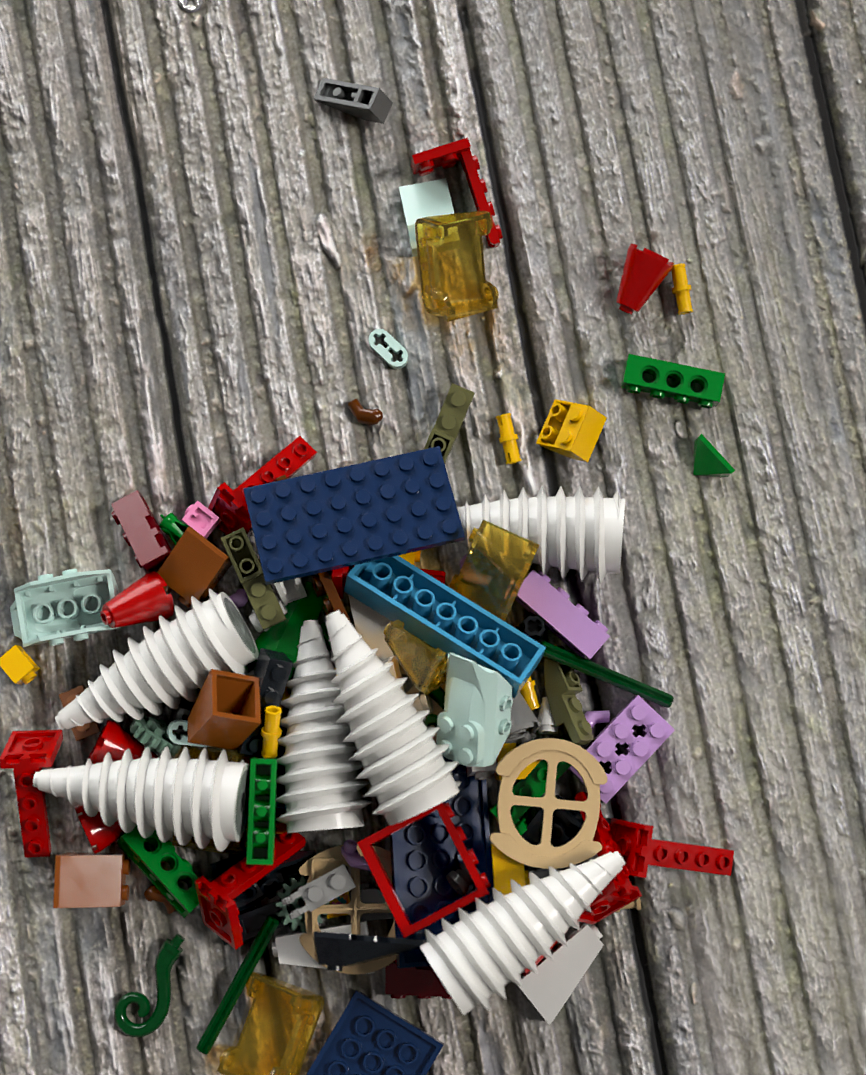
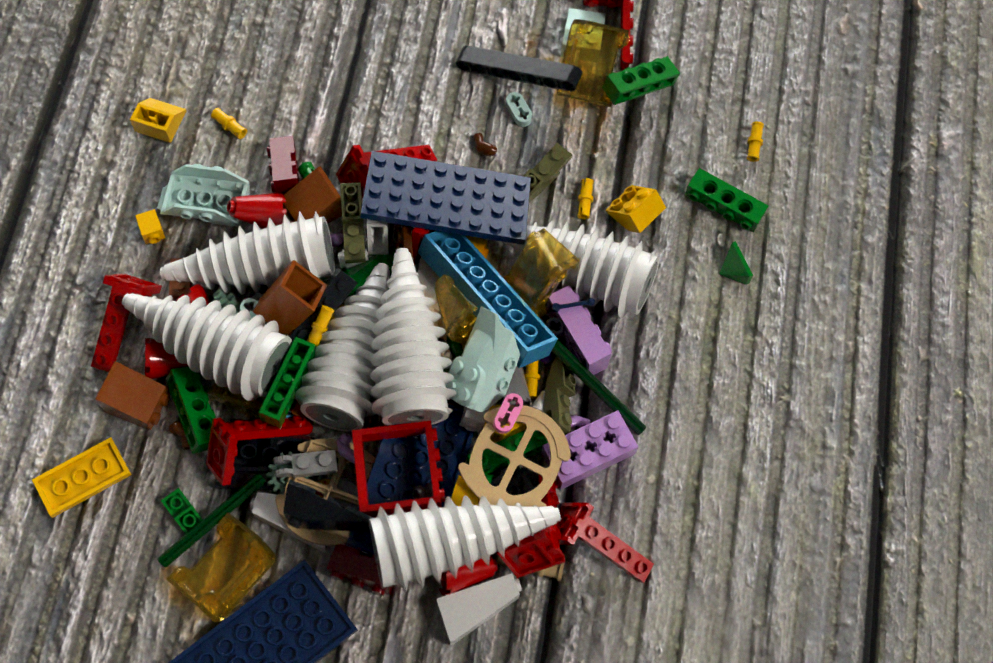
camera: 15 degrees right, 15 degrees down
dark green plant [114,933,185,1037] -> none
bright pink bracket [182,500,222,539] -> none
red cone [616,243,674,315] -> none
none -> yellow plate [32,437,132,518]
none -> green slope [161,488,203,534]
none -> yellow pin [211,108,247,139]
none -> black beam [455,45,583,92]
none -> bright pink beam [493,393,523,434]
none -> dark blue hinge [552,298,595,312]
none -> green brick [602,56,680,105]

